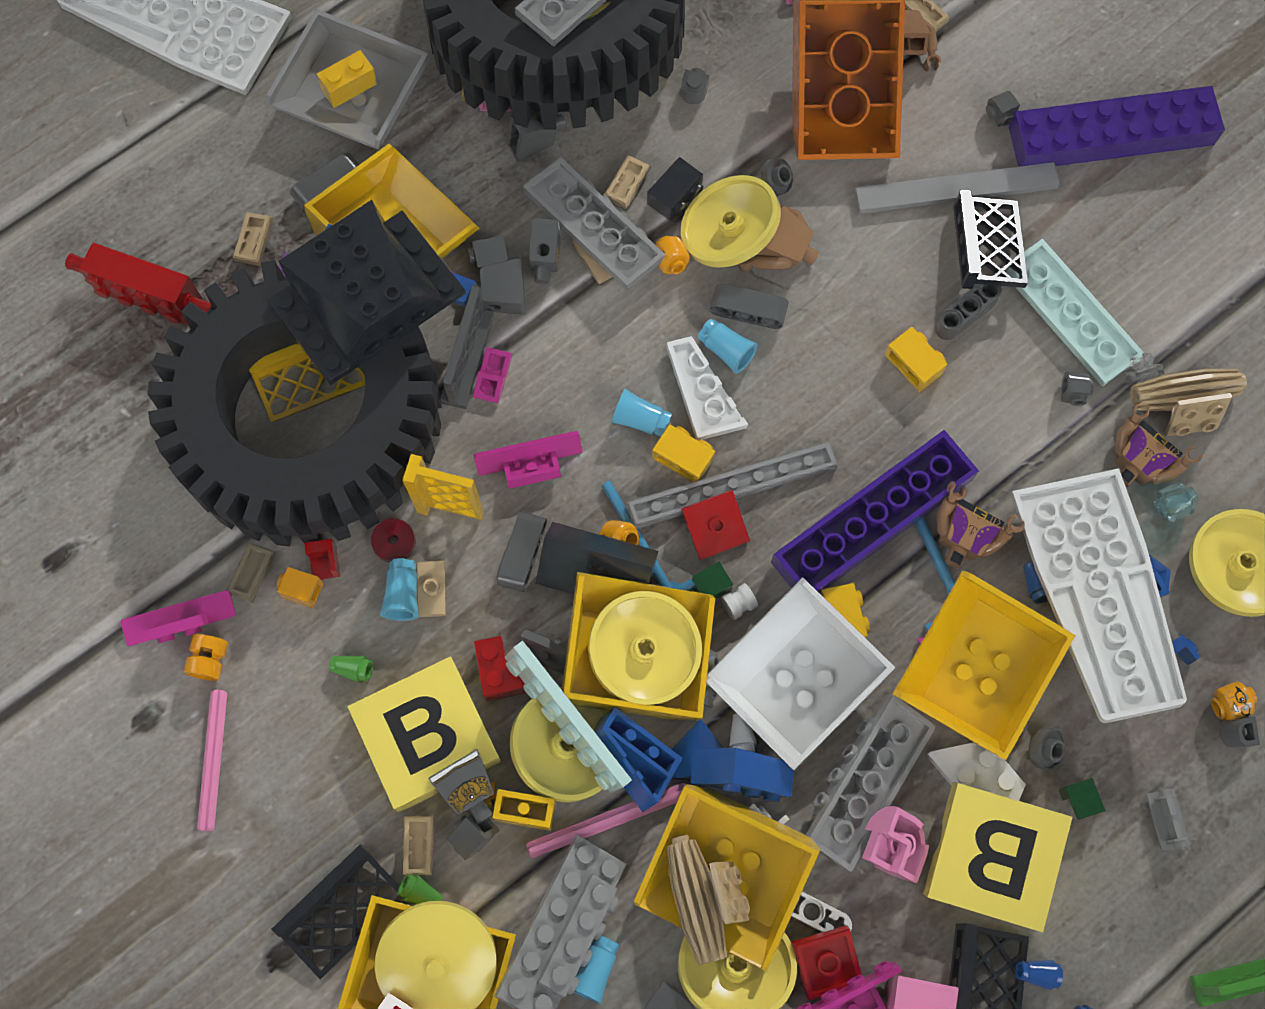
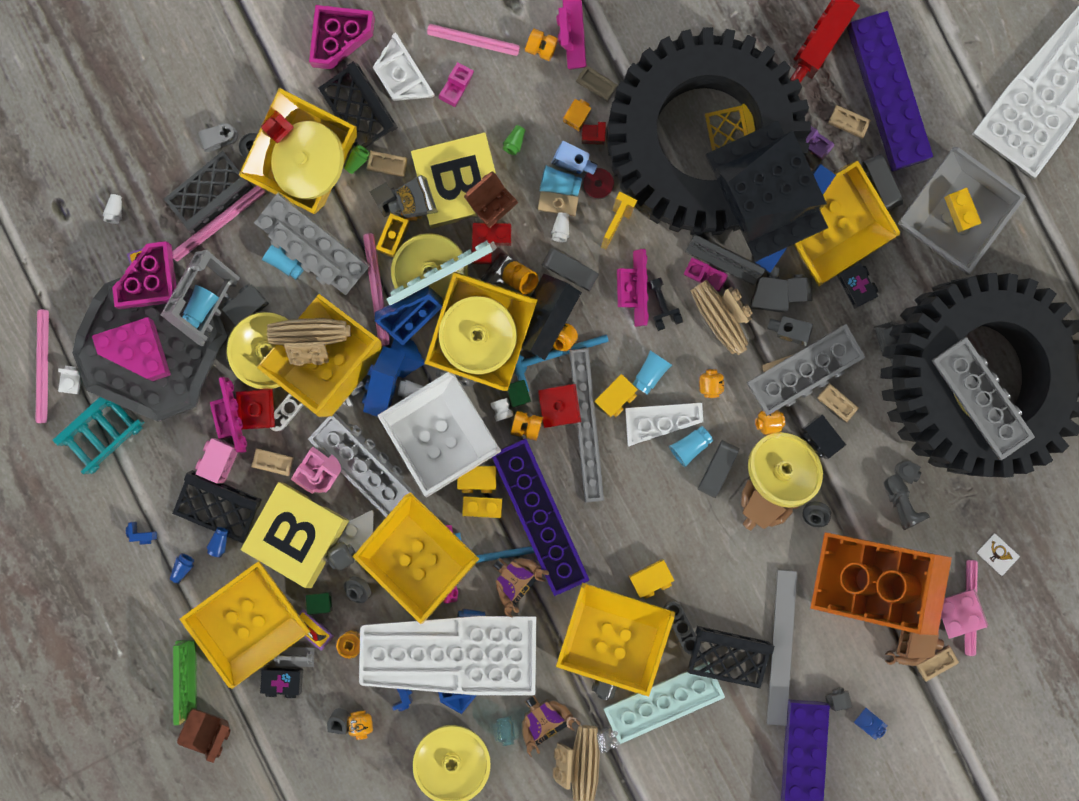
camera: 105 degrees right, 15 degrees up
none -> yellow piece [179,561,311,689]
none -> tan plate [251,448,294,476]
none -> black brick [260,667,303,698]
none -> slope [299,609,334,651]
none -> dark pink brick [309,5,375,69]
none -> dark grey head [326,542,356,571]
none -> light orange wheel [336,630,360,659]
none -> white wing [373,33,435,101]
none -> dark pink slope [439,62,474,107]
none -> yellow brick [462,496,503,518]
none -> copper bracket [464,171,518,228]
none -> light orange wheel [502,261,539,294]
none -> light orange wheel [511,411,543,441]
none -> light blue torso [551,141,598,175]
none -> white cone [551,212,569,242]
none -> yellow piece [556,582,675,697]
none -> black bar [647,277,683,331]
none -> tan plate [690,280,753,355]
none -> light orange head [699,369,724,398]
none -> black brick [837,263,879,309]
none -> dark purple brick [847,11,933,172]
none -> blue bracket [854,708,888,740]
none -> dark grey piece [884,474,930,530]

